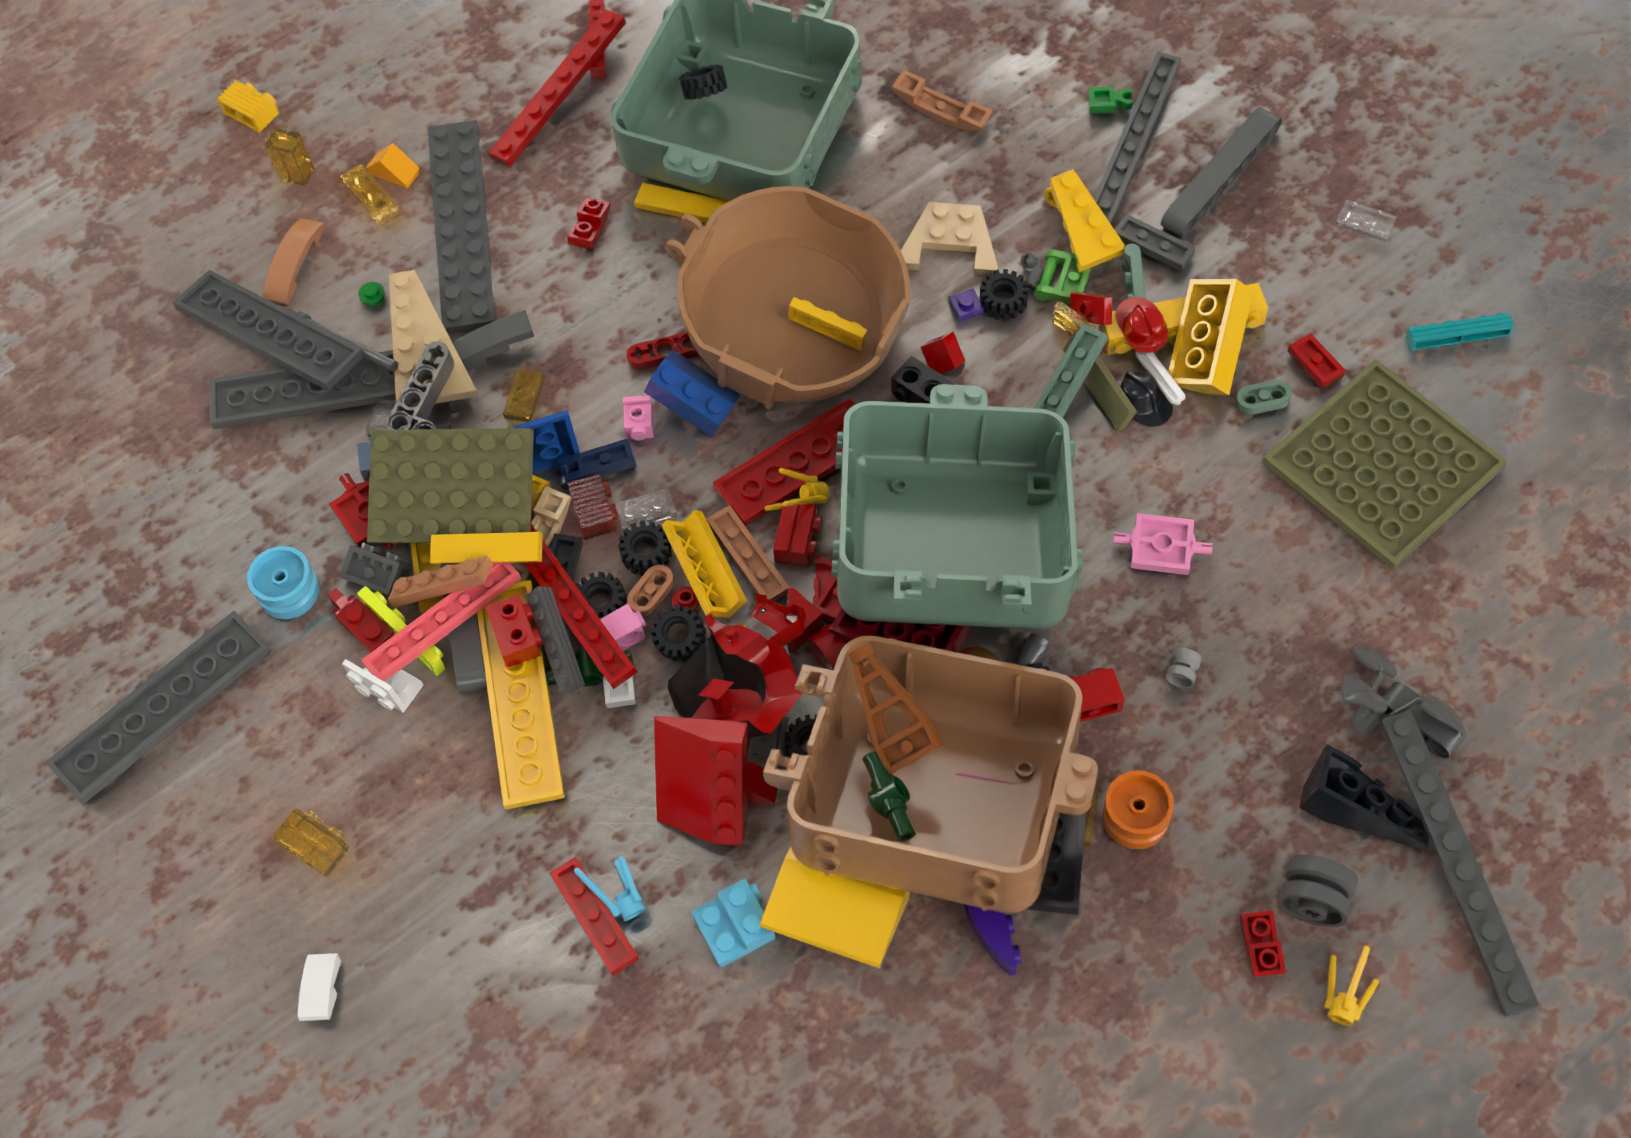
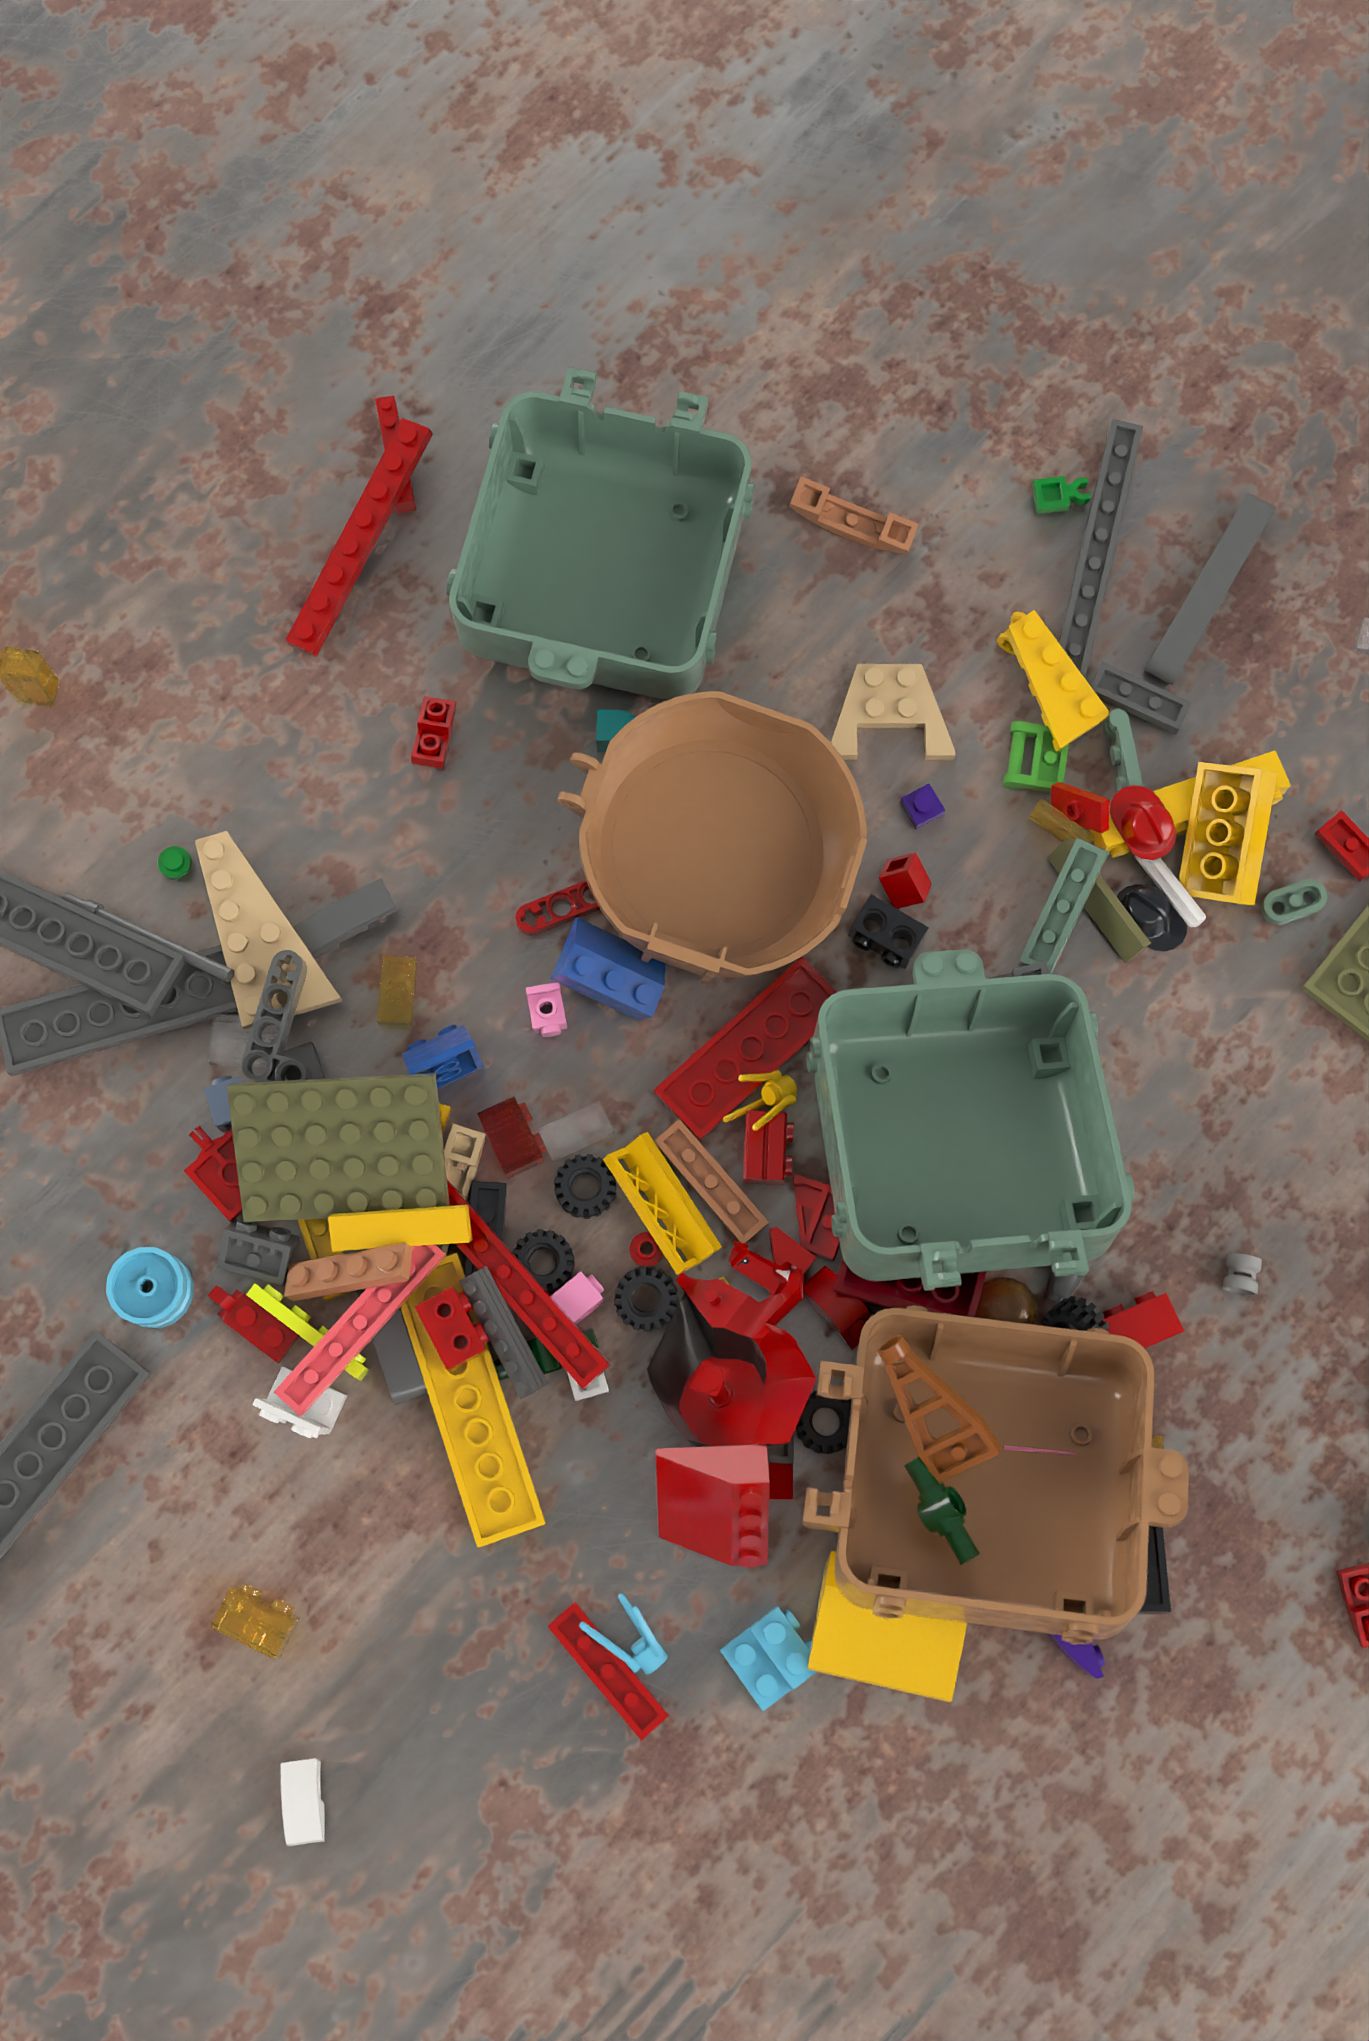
camera: 15 degrees left, 15 degrees up
nougat slope [263,218,326,307] -> none
clear yellow plate [341,164,401,226] -> none
light orange slope [365,143,421,189] -> none
dark grey plate [427,120,496,334] -> none
dark blue plate [555,439,636,490] -> none
nougat plate [627,565,674,617] -> none
yellow tile [634,183,729,223] -> none
black tyre [679,65,728,100] -> none
yellow plate [788,297,867,351] -> none
black tyre [980,269,1028,321] -> none
dark grey arm [1021,253,1044,292] -> none
orange wheel [1102,771,1174,849] -> none
bright pink plate [1113,513,1213,575] -> none

